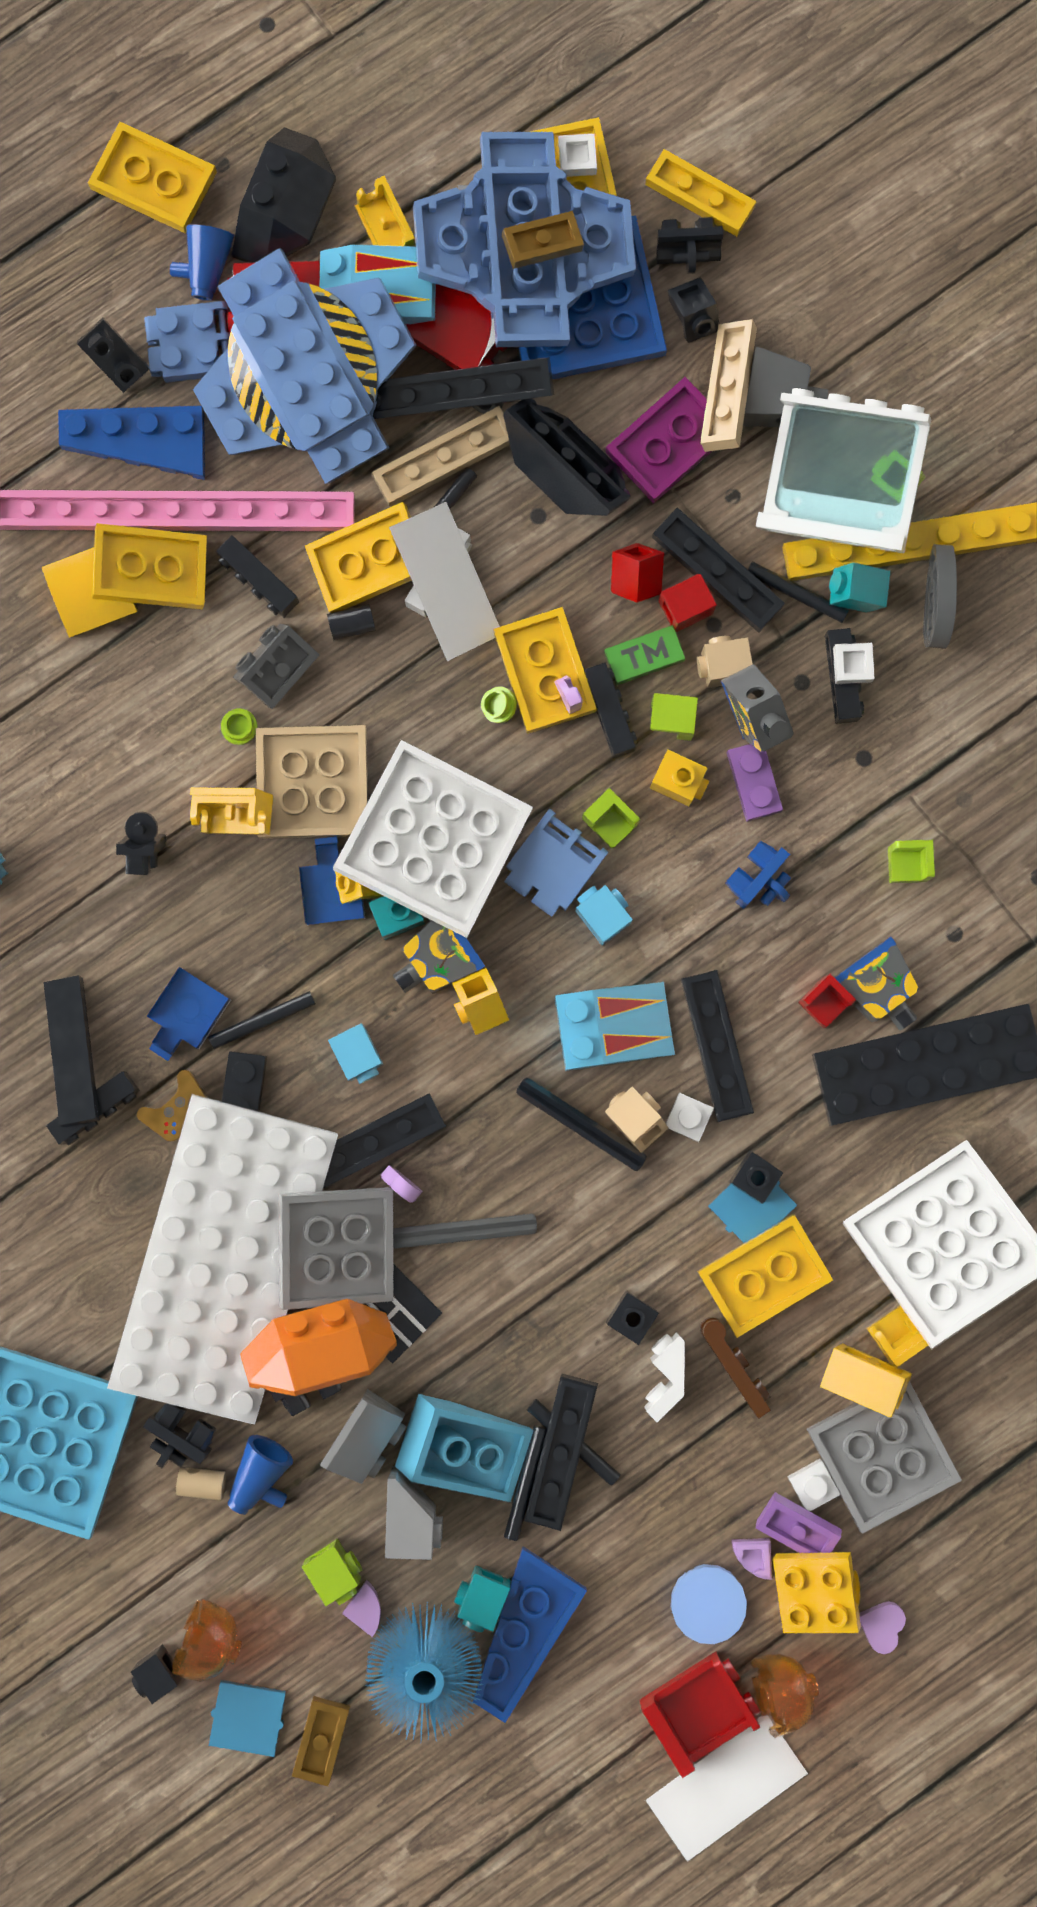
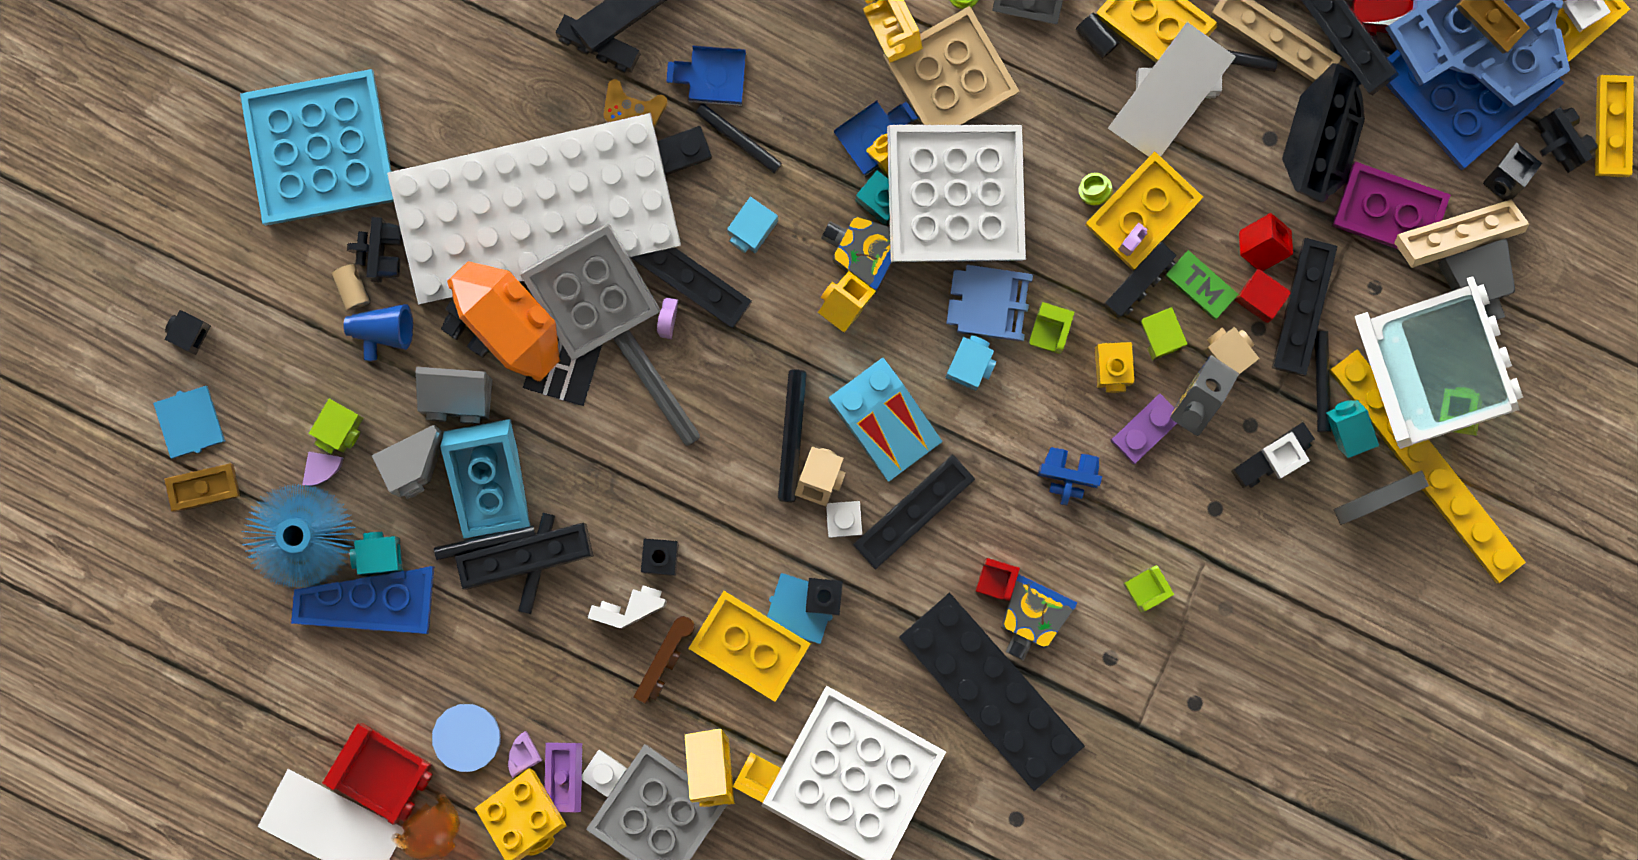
camera: 60 degrees right, 0 degrees up
clear orange cylinder [172,1599,242,1682] -> none

